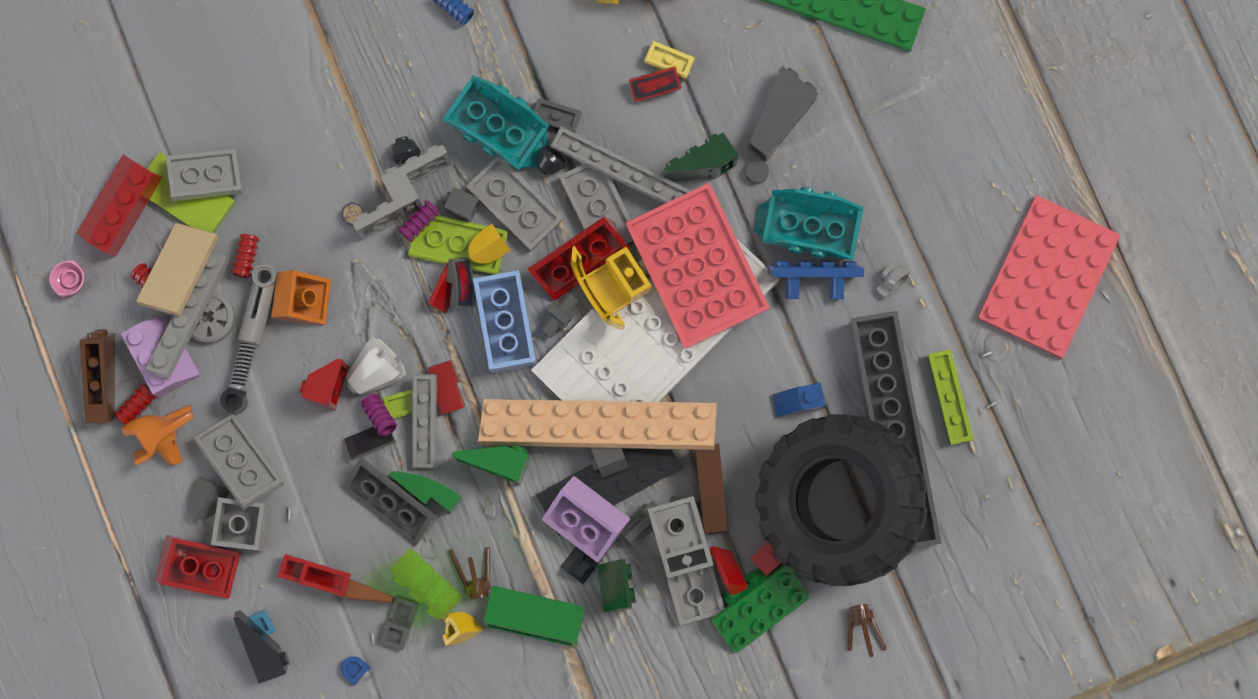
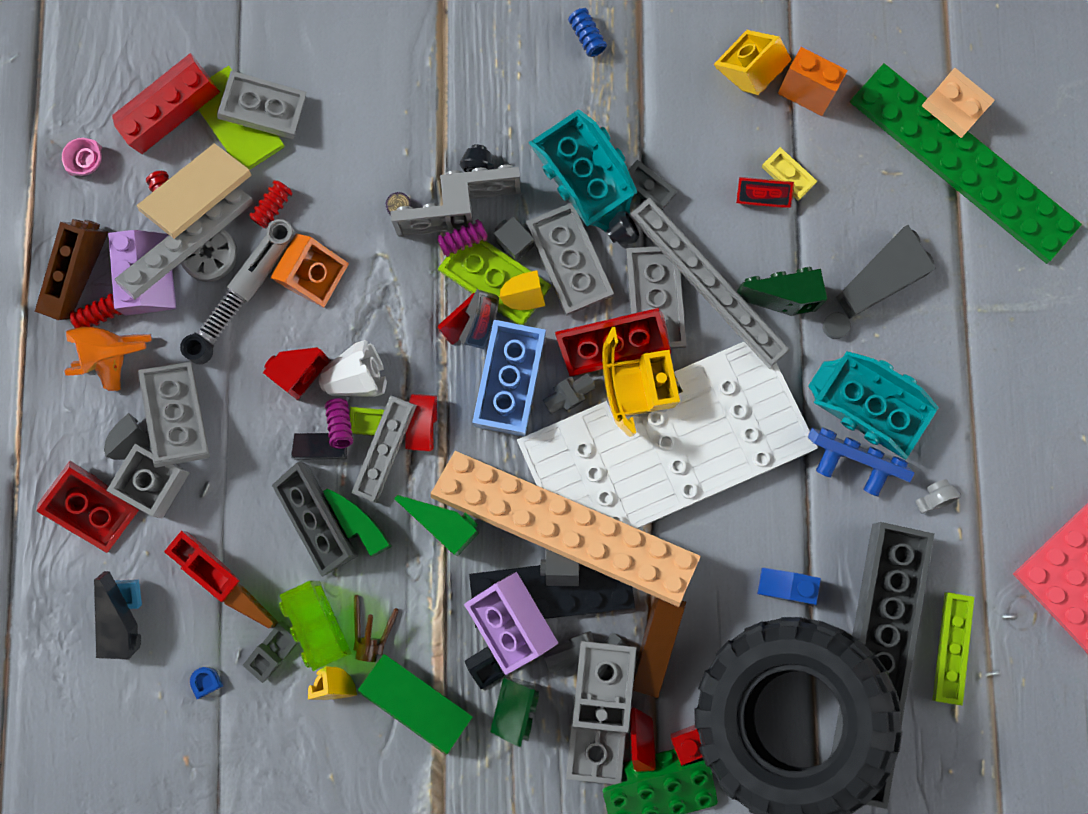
camera: 20 degrees right, 0 degrees up
coral plate [625,183,770,349] -> none

